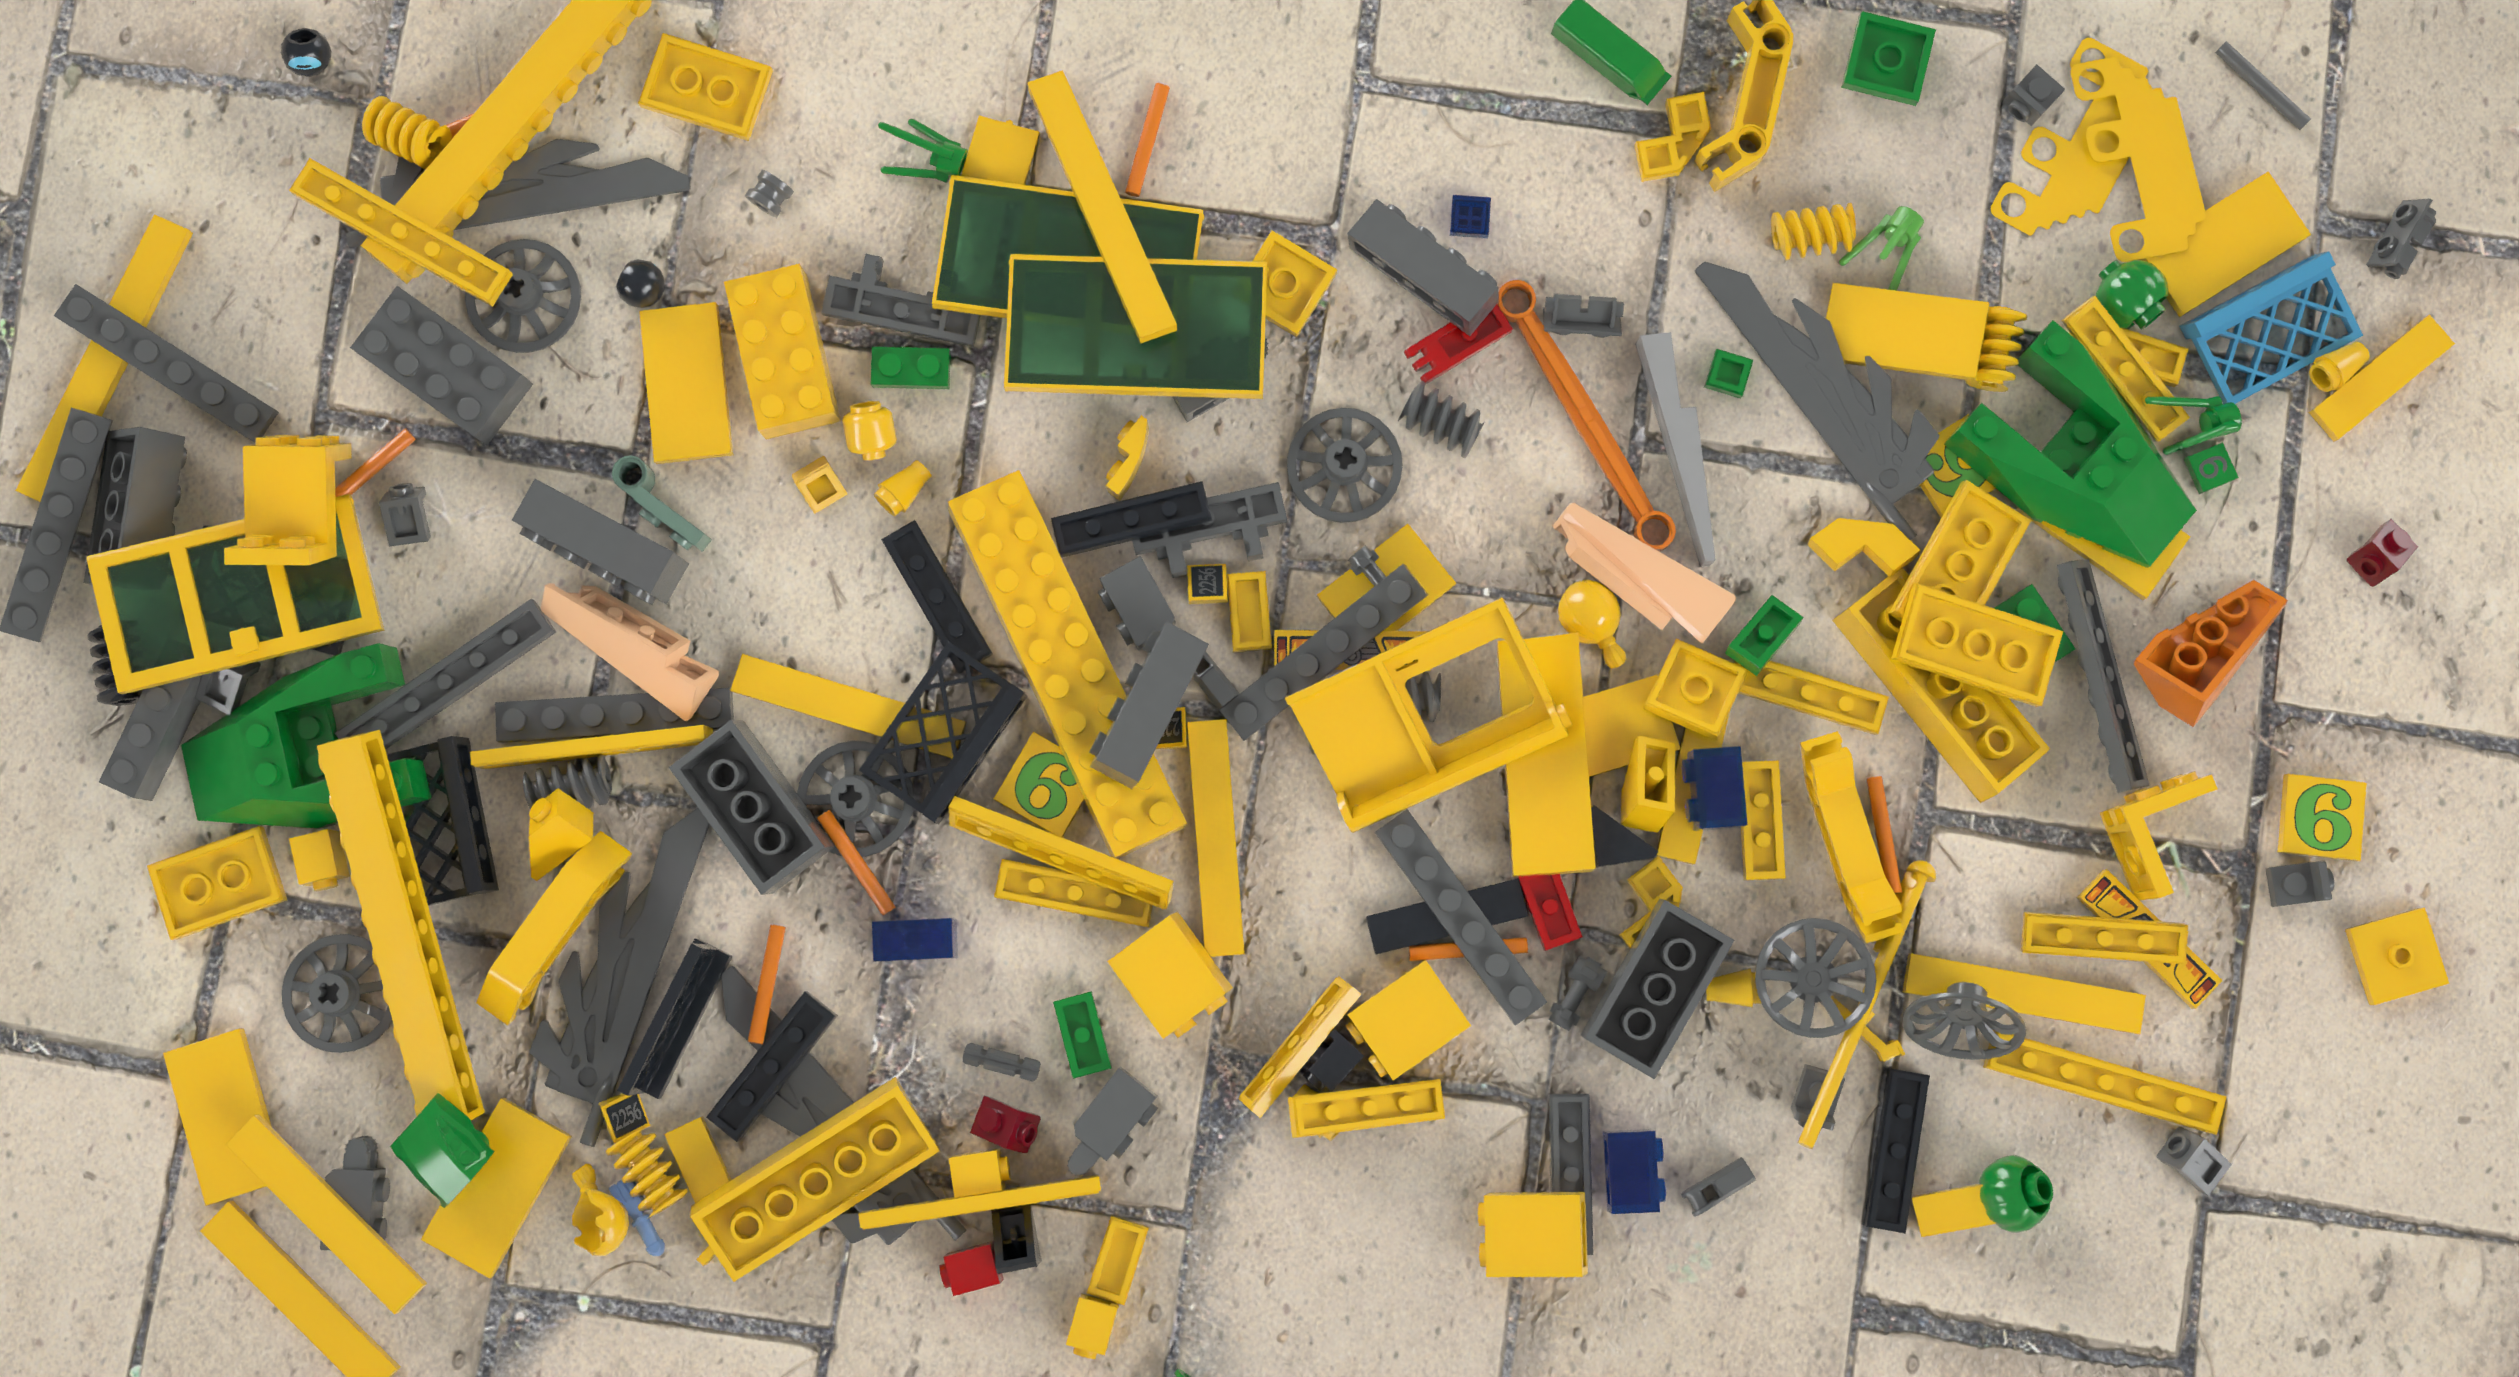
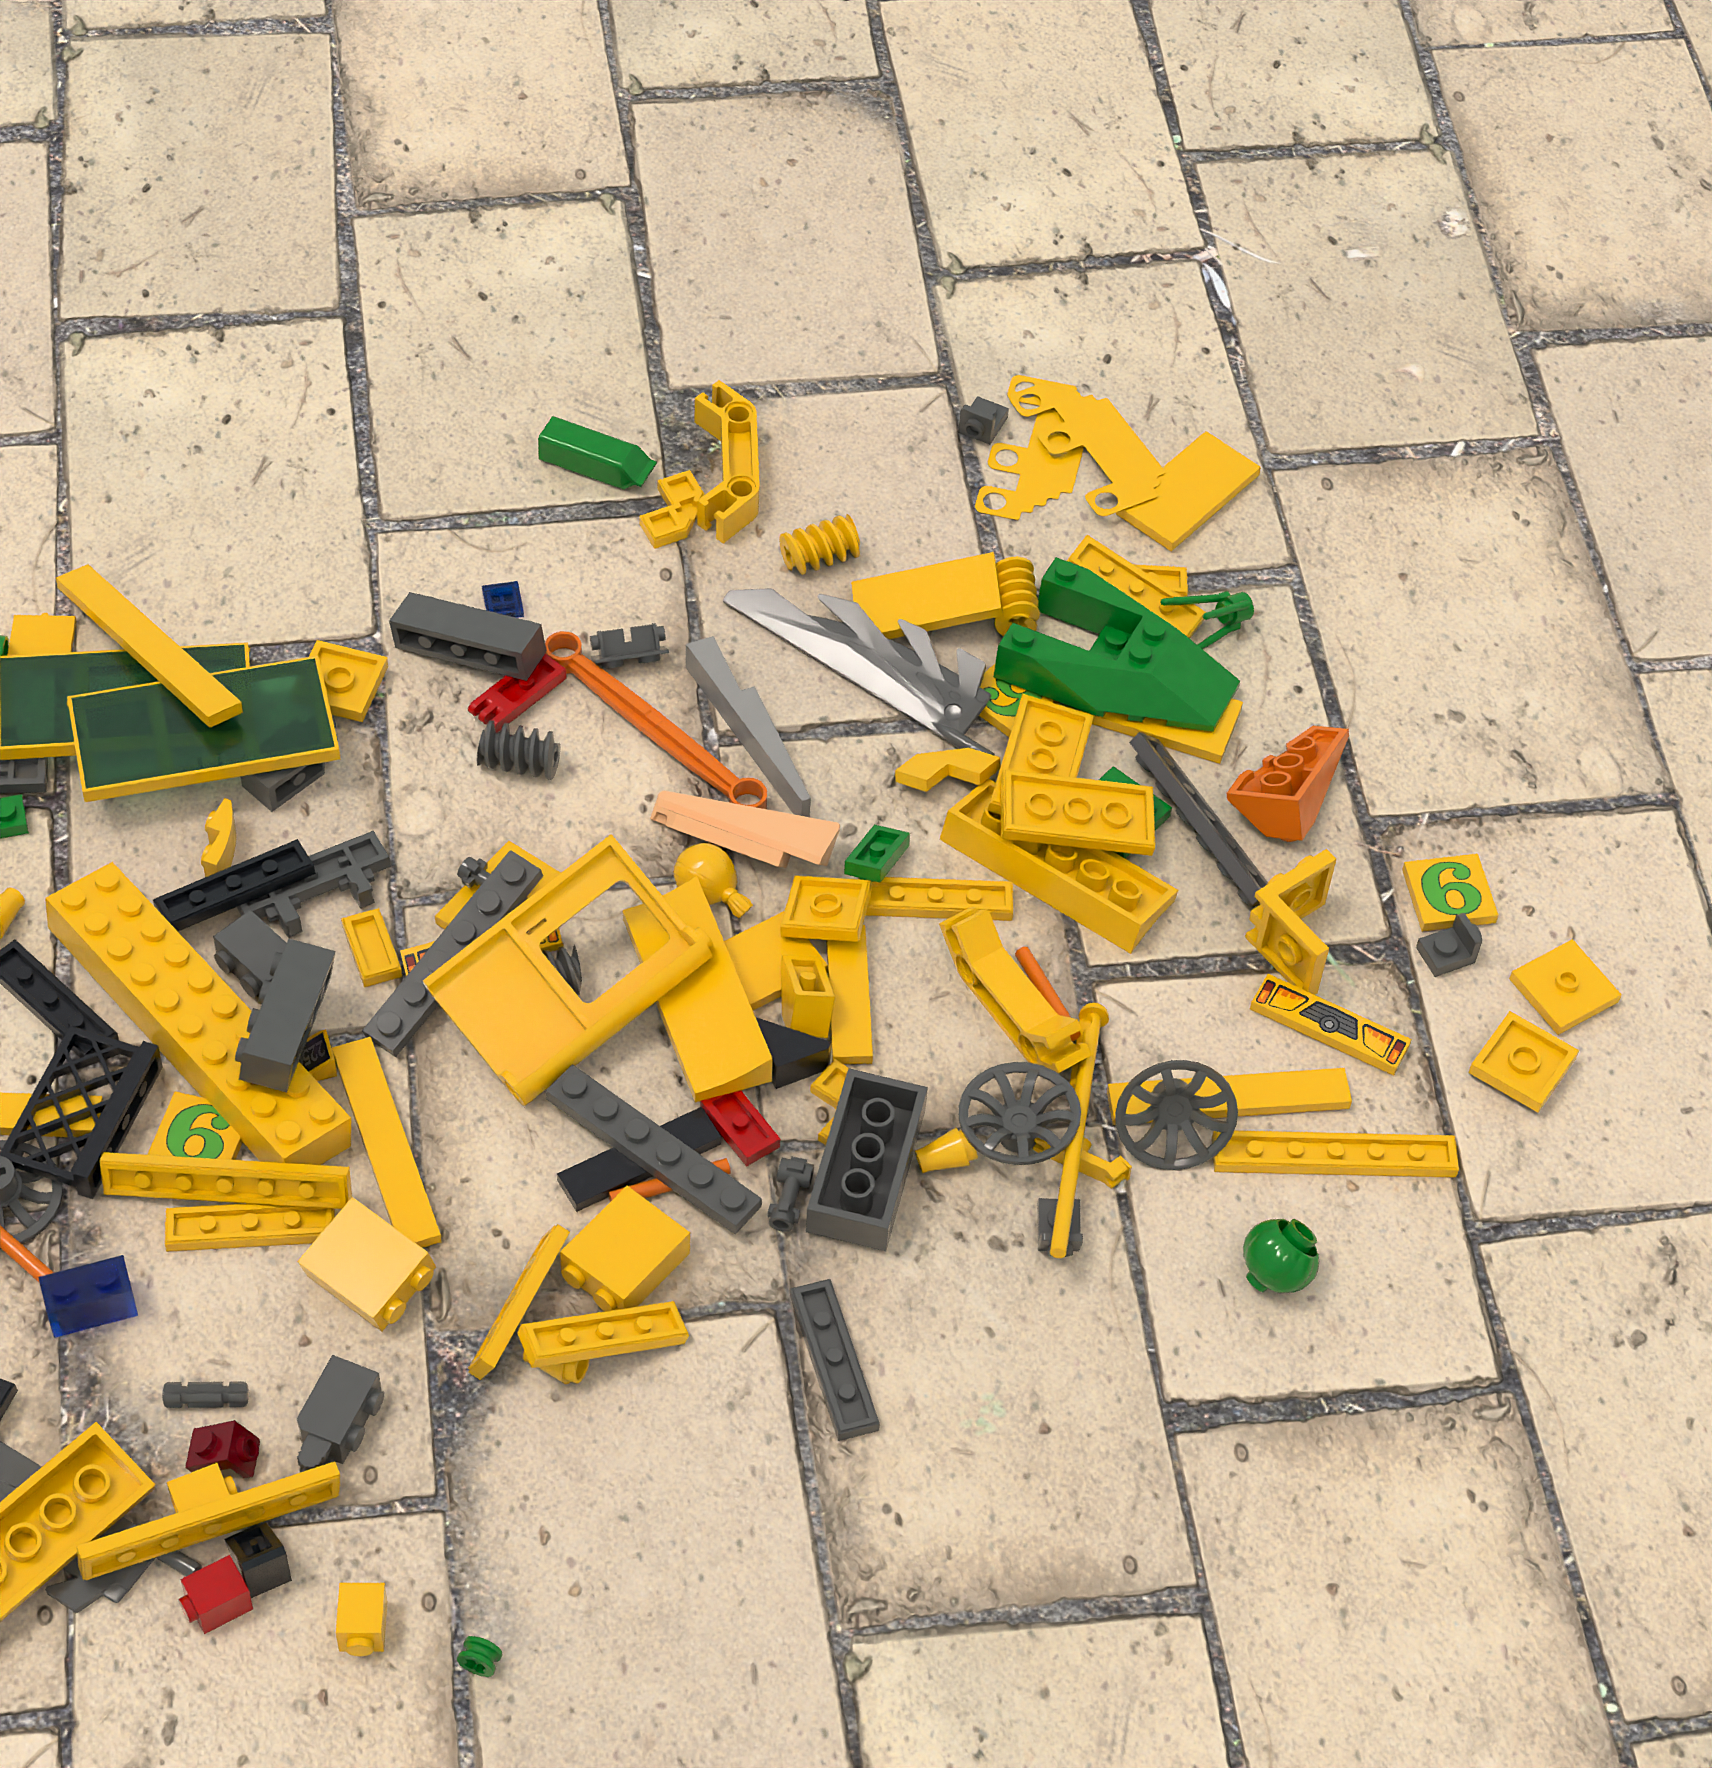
camera: 20 degrees left, 30 degrees down
green plate [1053,991,1112,1079] -> none
yellow tile [1087,1215,1149,1306] -> none
orange bar [1125,83,1170,197] -> none
slope [1187,564,1228,604] -> none
dark grey bar [1193,651,1239,710] -> none
dark grey wheel [1287,408,1403,523] -> none
black brick [1303,1029,1364,1091] -> none
yellow brick [1478,1192,1588,1277] -> none
clear blue brick [1603,1129,1666,1214] -> none
dark grey bar [1681,1157,1756,1217] -> none
clear blue brick [1682,746,1748,831] -> none
green tile [1704,349,1753,399] -> none
yellow plate [1737,760,1786,881] -> none
bright green plant [1839,206,1924,291] -> none
green plate [1841,11,1936,106] -> none
black tile [1863,1068,1930,1234] -> none
yellow tile [1912,1184,1996,1237] -> none
yellow tile [2021,912,2188,964] -> none
green plant [2096,260,2168,330] -> none
bracket [2157,1127,2232,1196] -> none
dark azure fence [2179,251,2363,404] -> none
green tile [2183,442,2239,494] -> none
dark grey bar [2215,41,2311,130] -> none
yellow tile [2308,314,2455,442] -> none
yellow cone [2309,342,2370,392] -> none
dark red bracket [2346,519,2418,587] -> none
dark grey hinge [2366,199,2436,279] -> none
none -> yellow plate [1468,1011,1579,1113]

